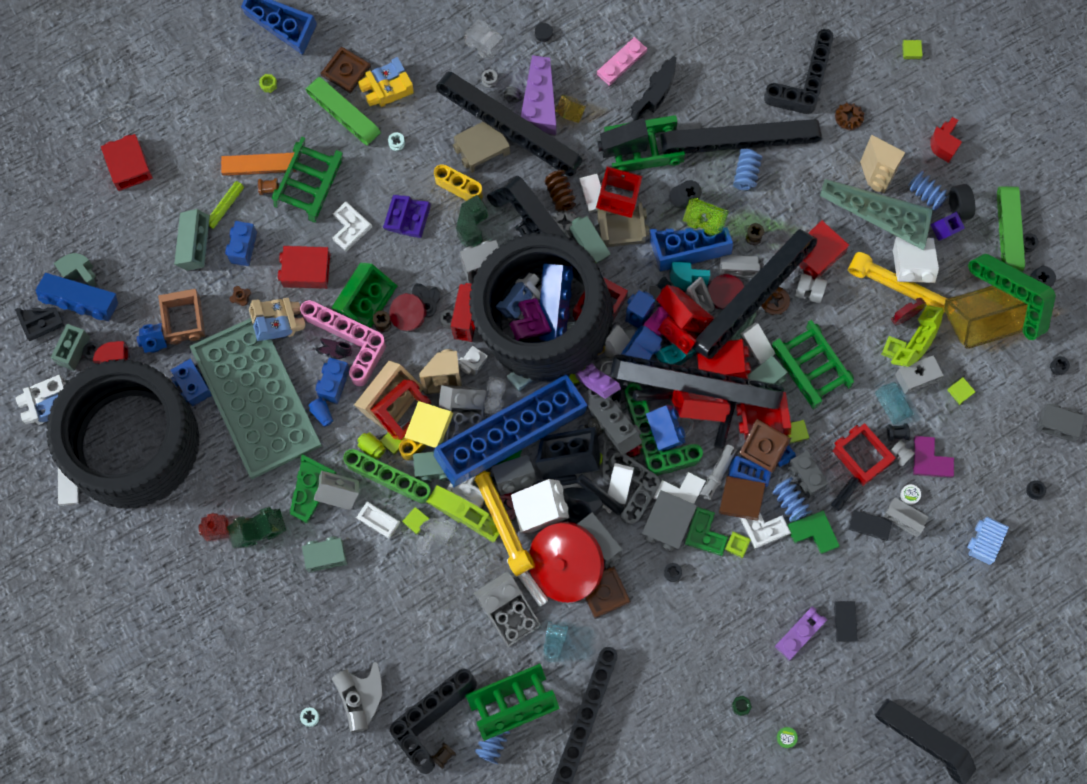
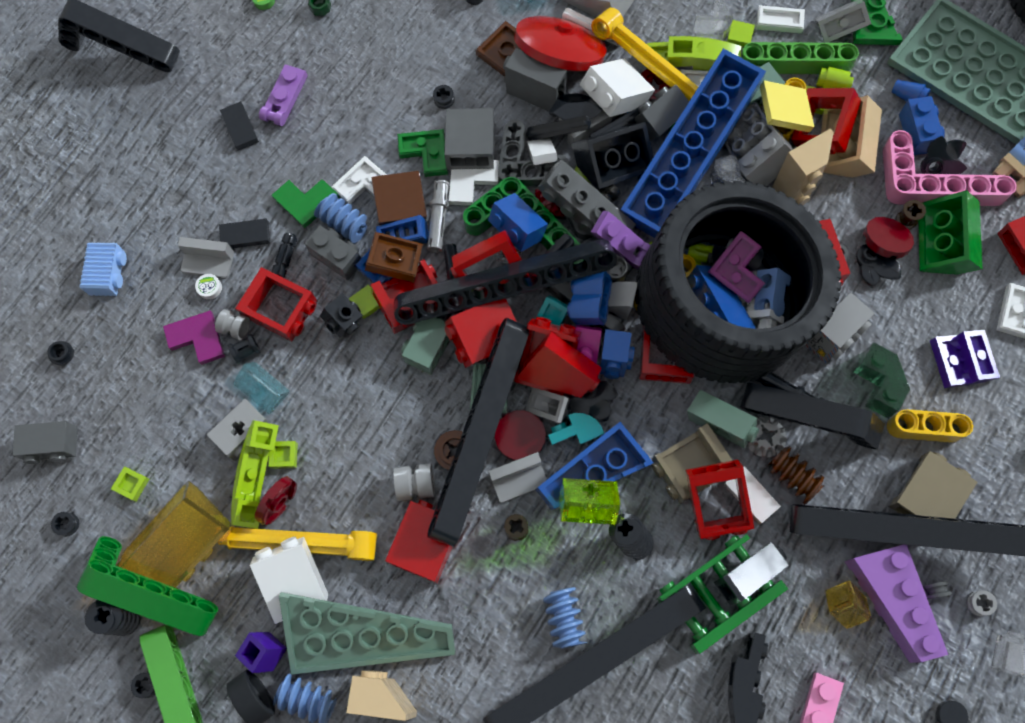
camera: 160 degrees right, 0 degrees up
lime tile [725,532,751,558] -> none
white tile [740,322,776,365] -> none
green fence [772,319,854,410] -> none
lime tile [947,378,975,405] -> none
none -> lime tile [111,466,150,502]
none -> black brick [320,293,363,338]

